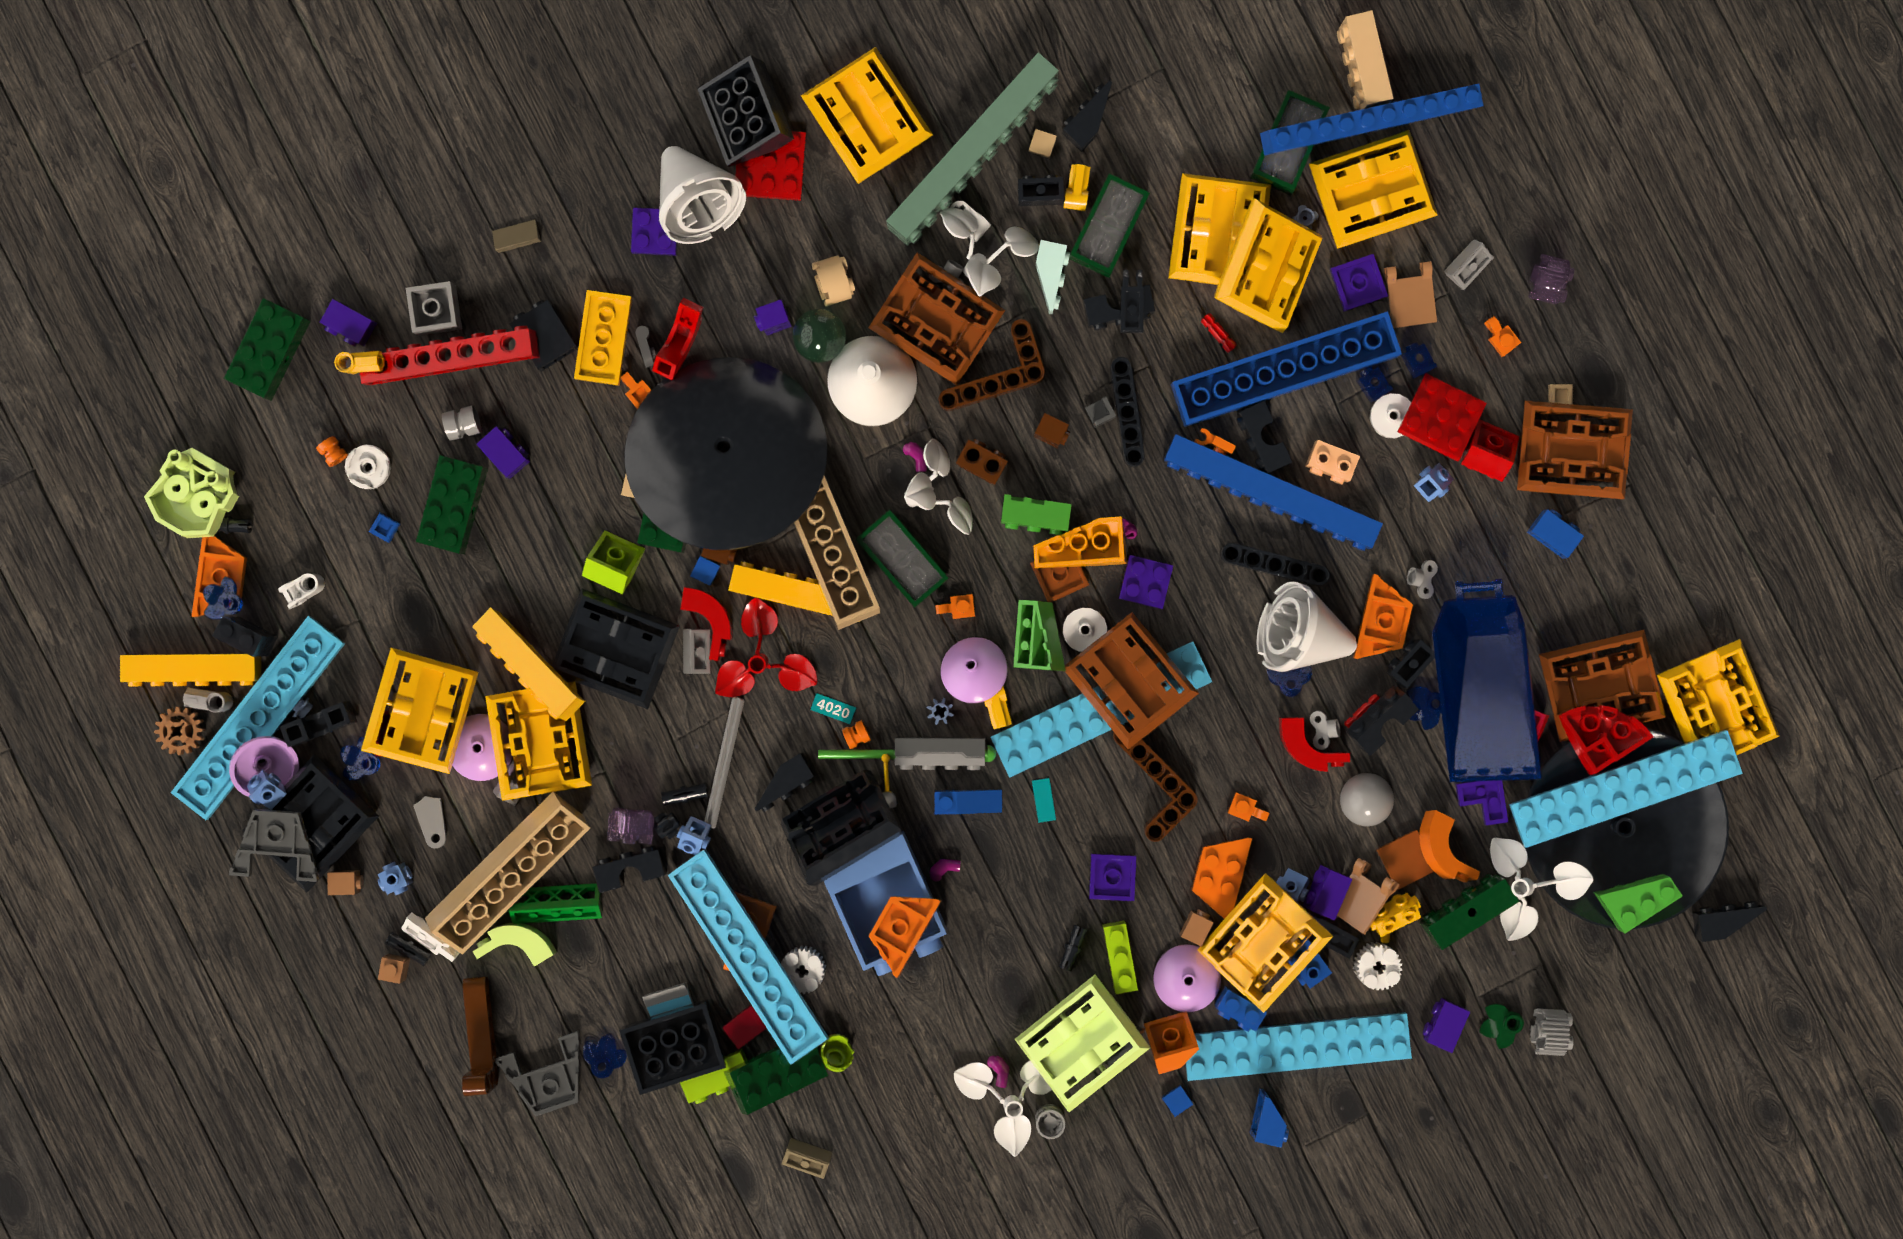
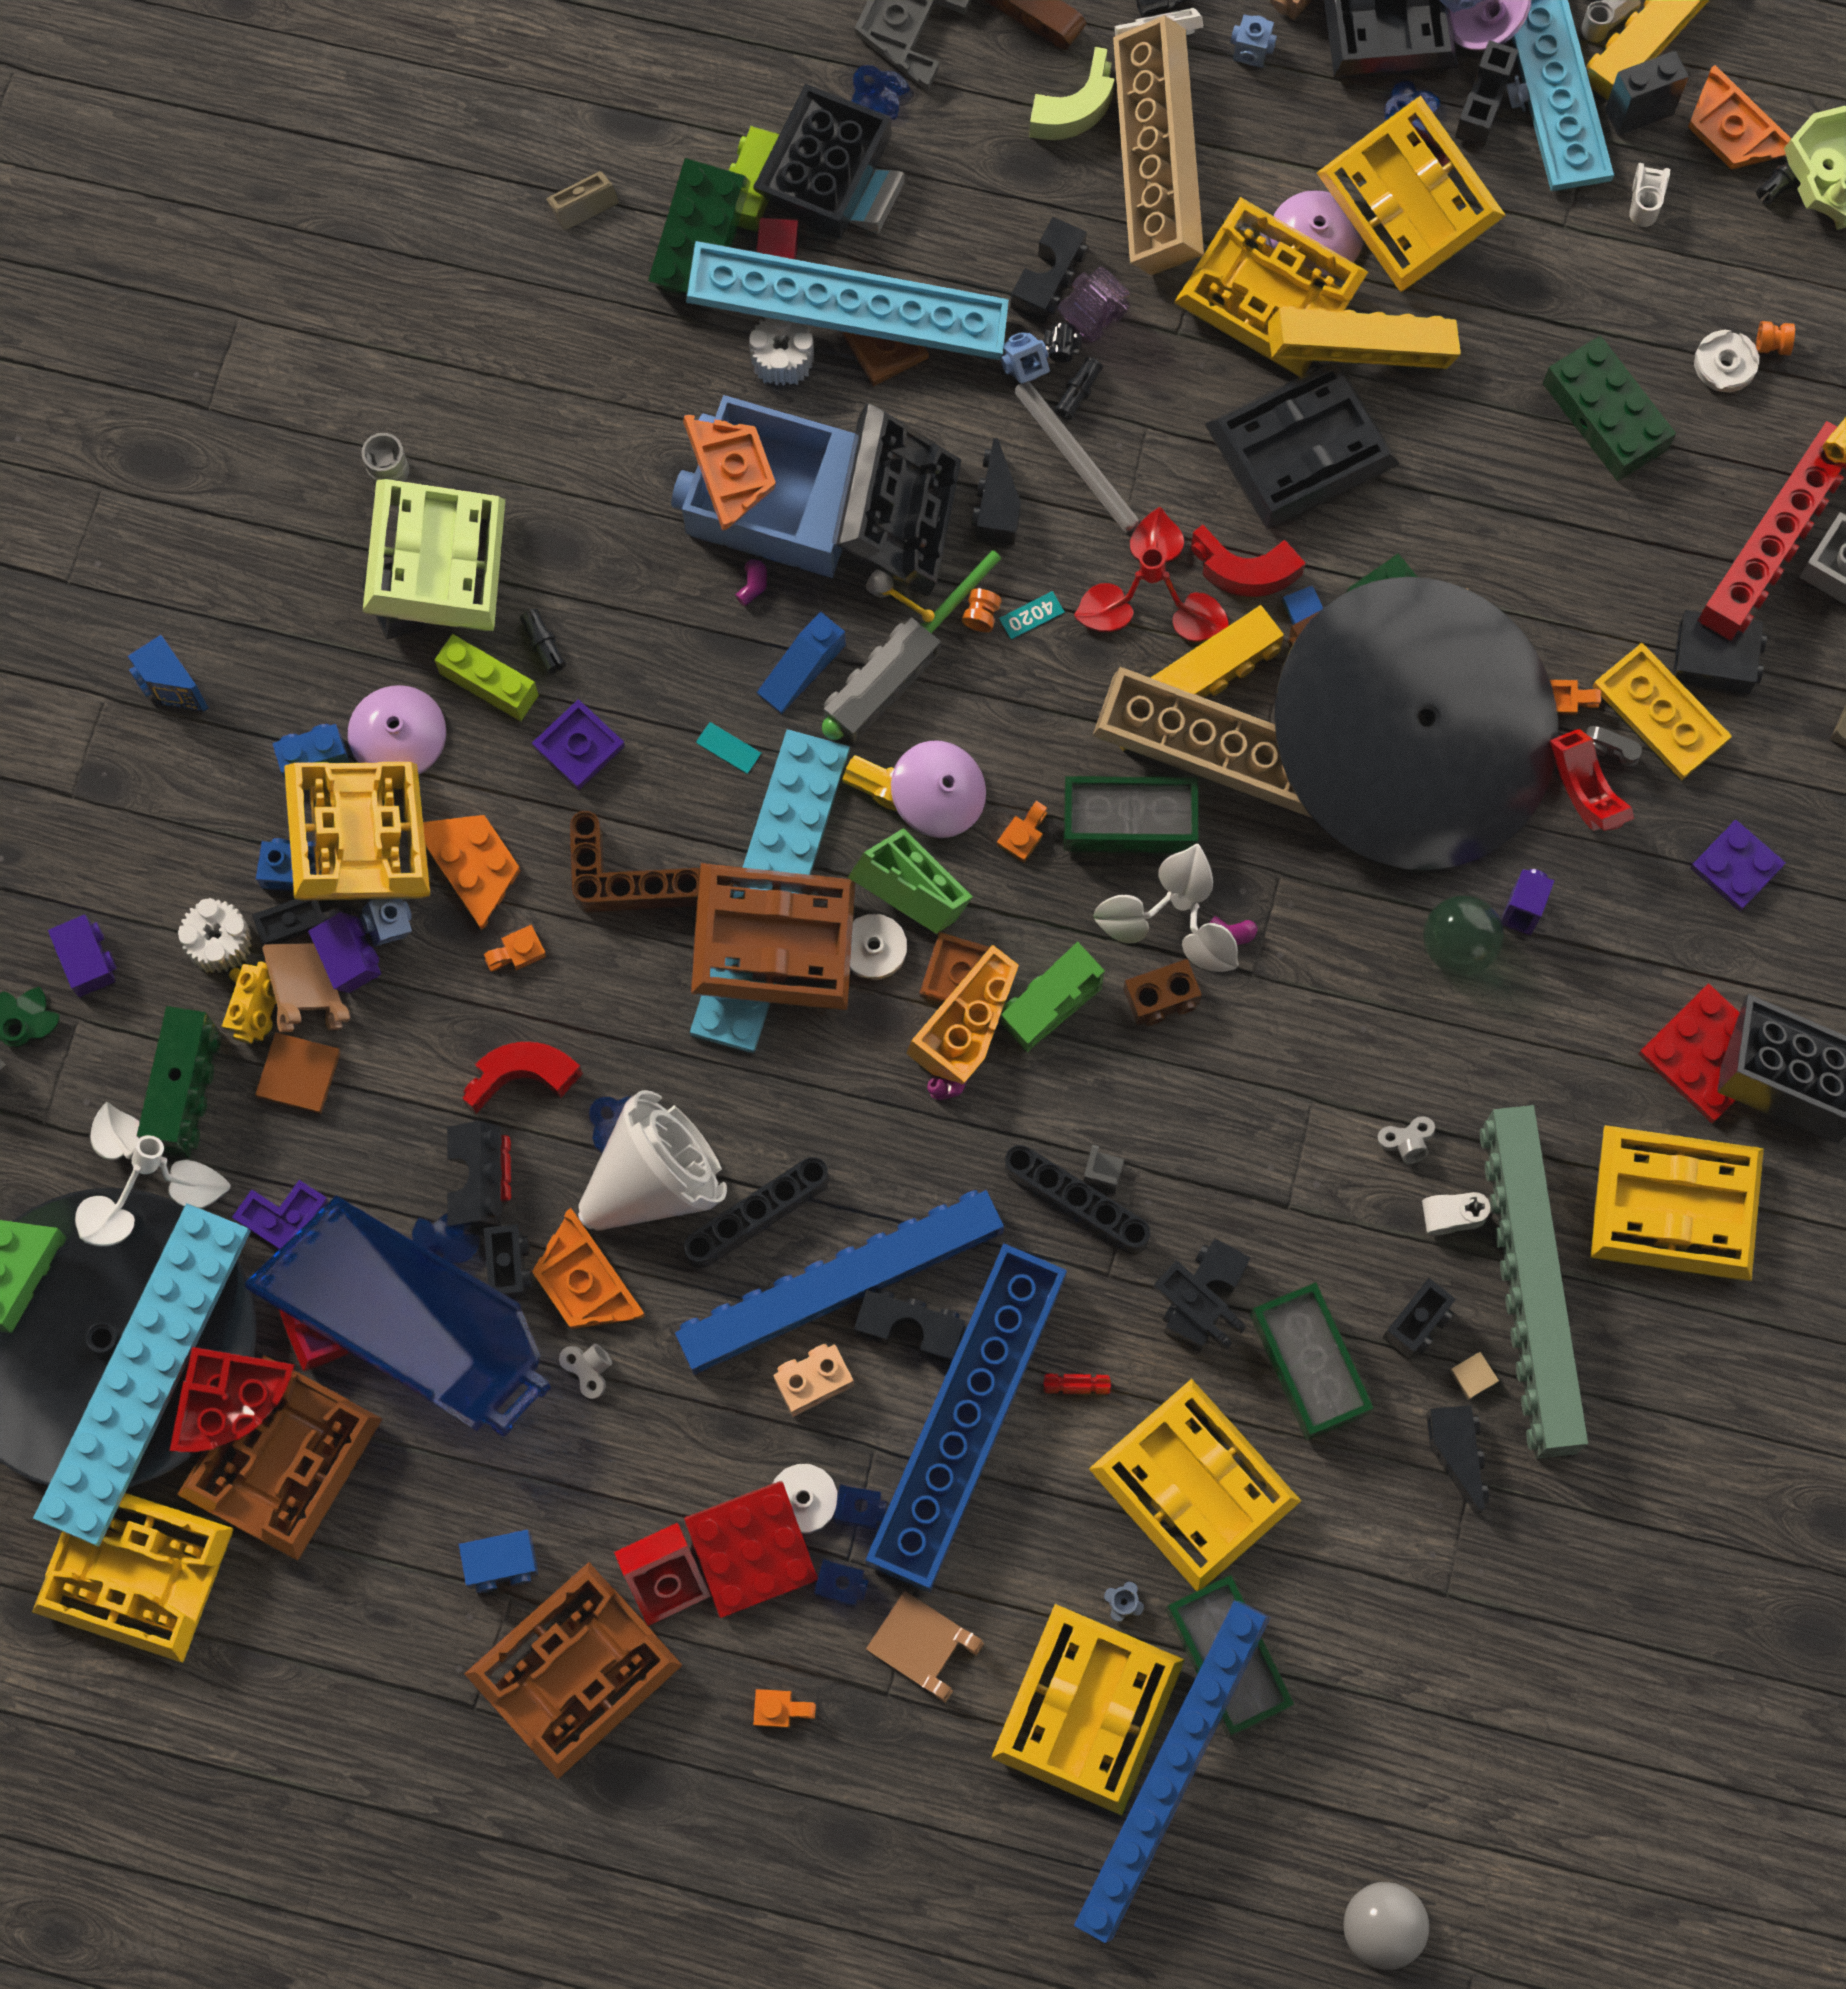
camera: 135 degrees right, 15 degrees down
clear blue plate [203,576,243,619] -> none
blue tile [369,512,400,543] -> none
light grey piece [413,796,447,848] -> none
light grey wheel [442,405,482,441] -> none
dark purple brick [476,426,530,479] -> none
green fence [509,884,603,924] -> none
lime slope [582,530,645,594] -> none
white cone [659,146,746,244] -> none
light grey slope [683,629,710,674] -> none
tan brick [812,255,855,306] -> none
lime hair [819,1034,854,1072] -> none
white cone [828,336,917,426] -> none
dark orange piece [868,252,1005,386] -> none
sand blue gear [927,698,954,725] -> none
white plant [939,208,1040,296] -> none
reddish brown beam [939,319,1045,411] -> none
white plant [954,1061,1052,1157] -> none
magenta arm [987,1056,1009,1088] -> none
reddish brown brick [1034,413,1070,449] -> none
light aqua slope [1036,240,1070,314] -> none
yellow piece [1063,164,1090,211] -> none
dark purple plate [1119,555,1173,609] -> none
orange slope [1144,1012,1199,1074] -> none
blue tile [1162,1085,1193,1117] -> none
medium nougat brick [1180,909,1213,947] -> none
medium azure plate [1185,1012,1412,1081] -> none
orange plate [1194,428,1236,455] -> none
yellow piece [1214,199,1322,333] -> none
light grey piece [1310,711,1340,750] -> none
dark purple plate [1330,254,1388,312] -> none
tan brick [1337,10,1393,110] -> none
light grey piece [1340,773,1394,827] -> none
medium blue brick [1414,463,1454,502] -> none
orange arch [1419,810,1480,883] -> none
light grey slope [1444,240,1494,290] -> none
clear purple brick [1528,254,1574,304] -> none
tan tile [1548,384,1573,404] -> none

